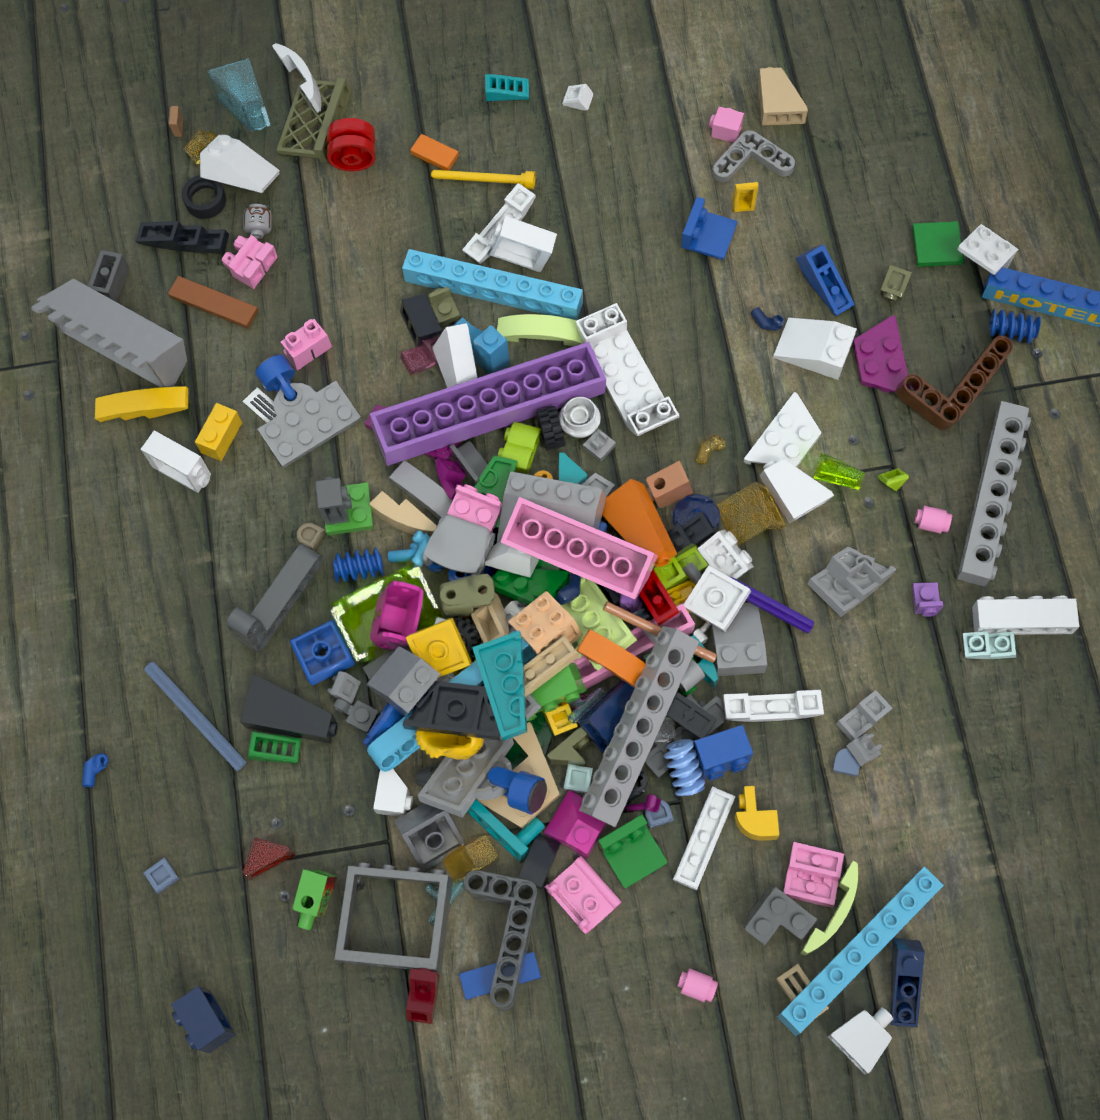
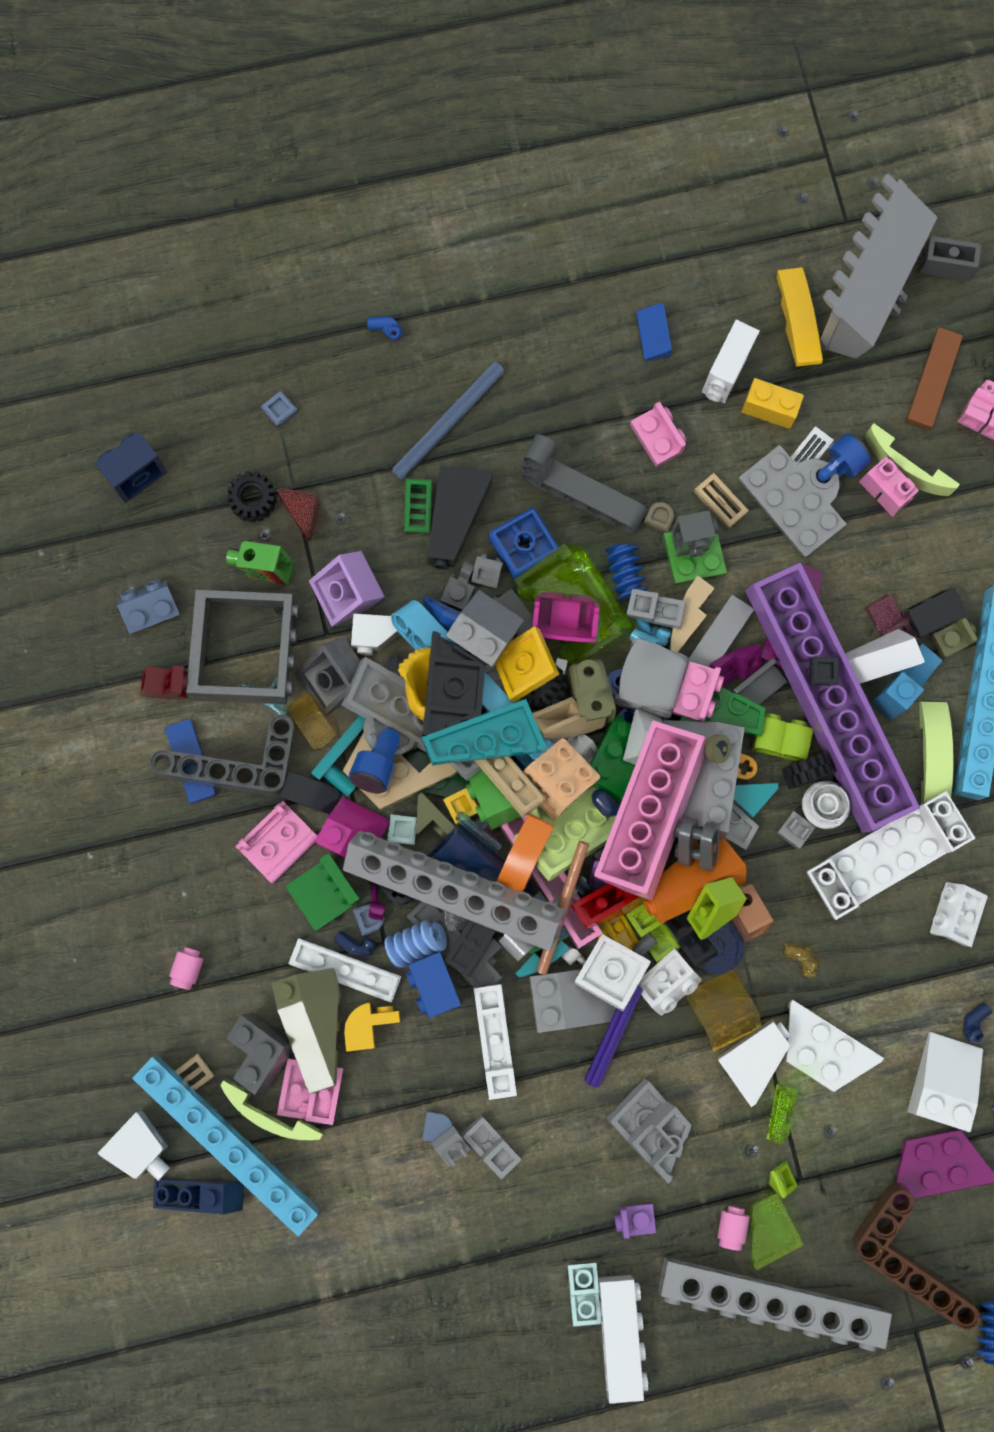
camera: 75 degrees right, 10 degrees up
none -> sand blue bracket [117,579,180,634]
none -> black tyre [227,471,277,522]
none -> olive wedge [271,968,341,1094]
none -> lavender slope [309,551,385,627]
none -> dark blue arm [334,931,377,957]
none -> light grey slope [627,589,686,629]
none -> bright pink bracket [630,402,686,468]
none -> blue slope [636,303,672,361]
none -> dark grey brick [675,817,720,872]
none -> lime slope [687,877,747,940]
none -> tan tile [693,473,749,530]
none -> olive tile [705,735,731,763]
none -> clear neon green wing [750,1192,804,1270]
none -> black tile [809,657,839,686]
none -> yellowish green slope [865,424,960,496]
none -> white bracket [930,882,988,947]

